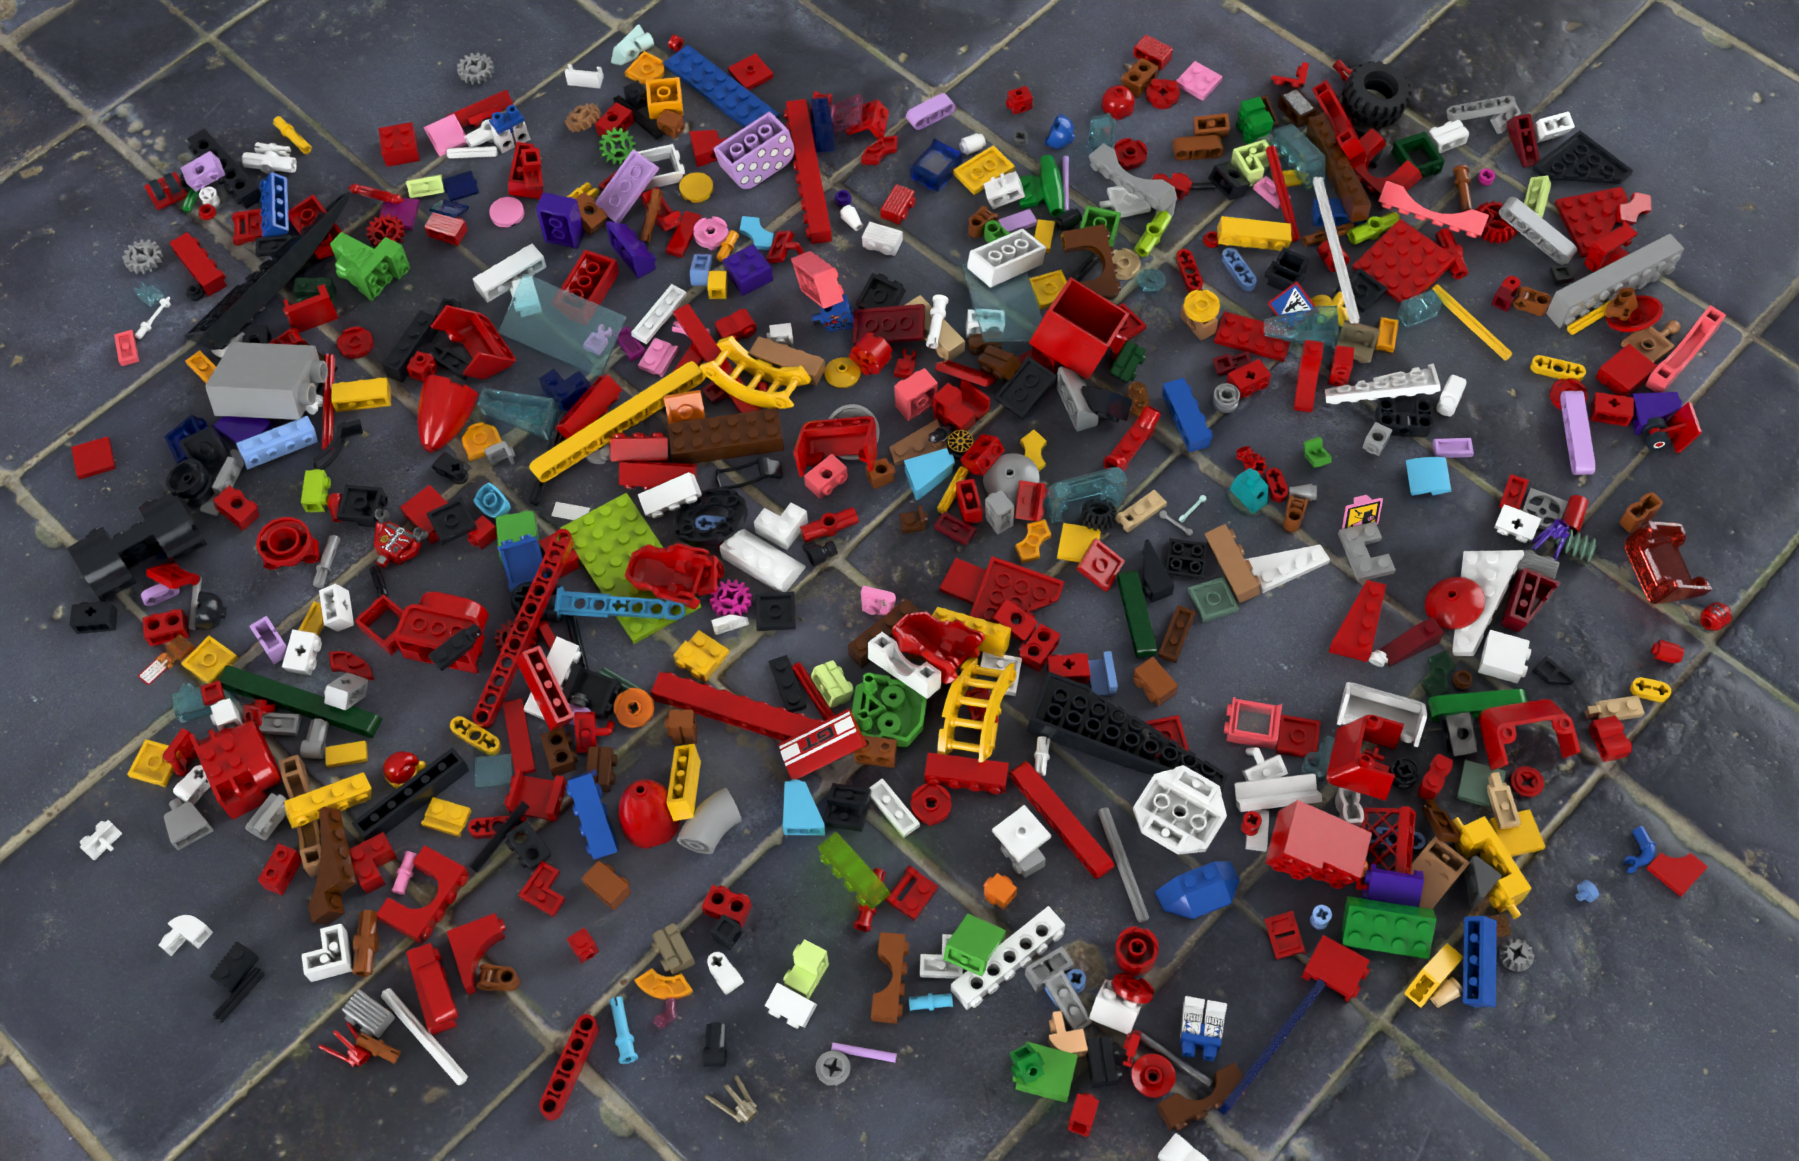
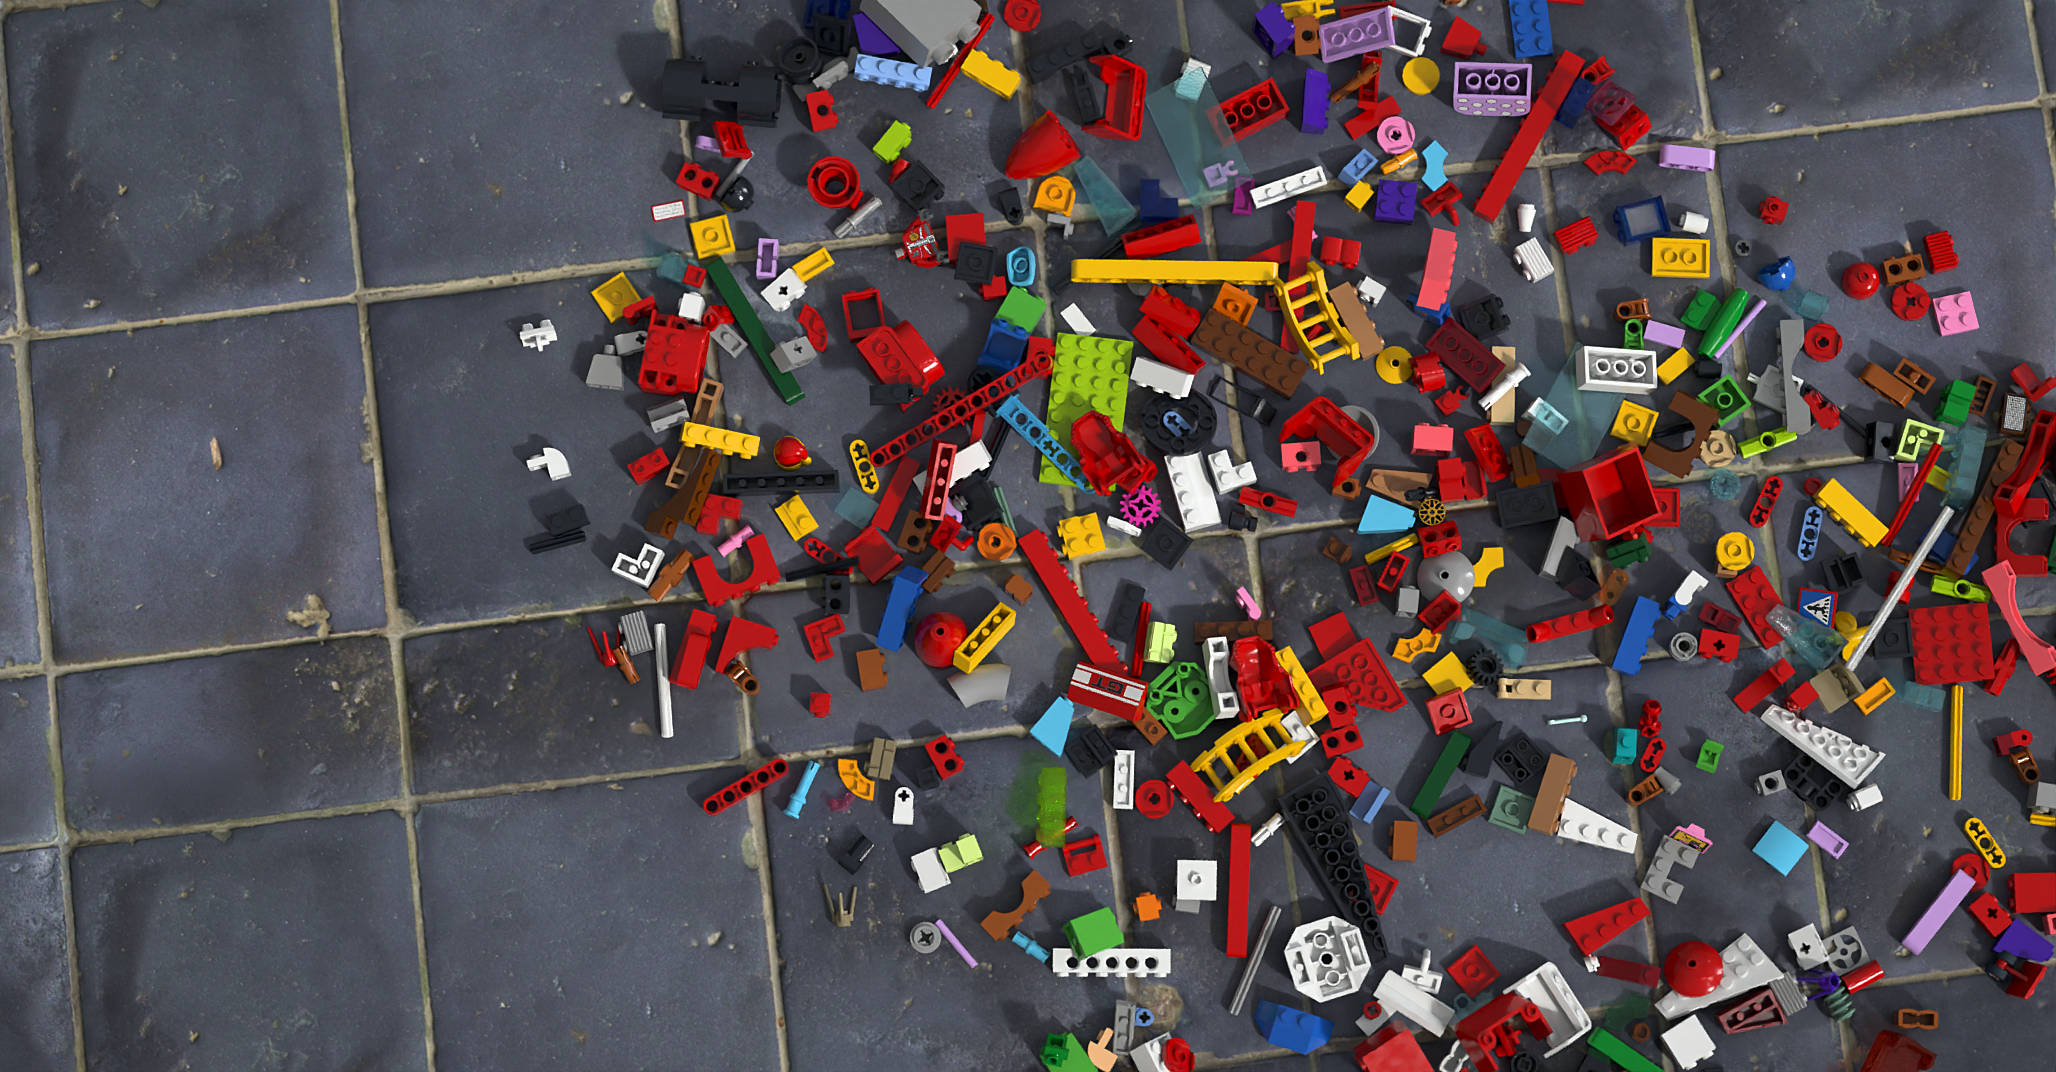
camera: 40 degrees right, 20 degrees up
black brick [70,600,118,634] -> none
clear orange plate [157,634,195,669] -> none
light grey piece [300,719,329,759] -> none
black piece [313,419,363,470] -> none
white brick [319,584,354,632] -> none
yellow tile [325,741,368,768] -> none
black axle [369,565,389,598] -> none
red brick [407,351,437,382] -> none
white brick [473,244,546,303] -> none
bright pink plate [638,338,679,377] -> none
dark purple plate [834,190,852,207] -> none
white plate [920,934,963,979] -> none
white brick [984,171,1025,209] -> none
light grey brick [1025,946,1074,993] -> none
red brick [1114,926,1159,976] -> none
light grey hinge [1159,510,1193,536] -> none
coral window [1224,697,1282,750] -> none
red plate [1498,474,1529,510] -> none
none -> white hips [1662,570,1709,621]

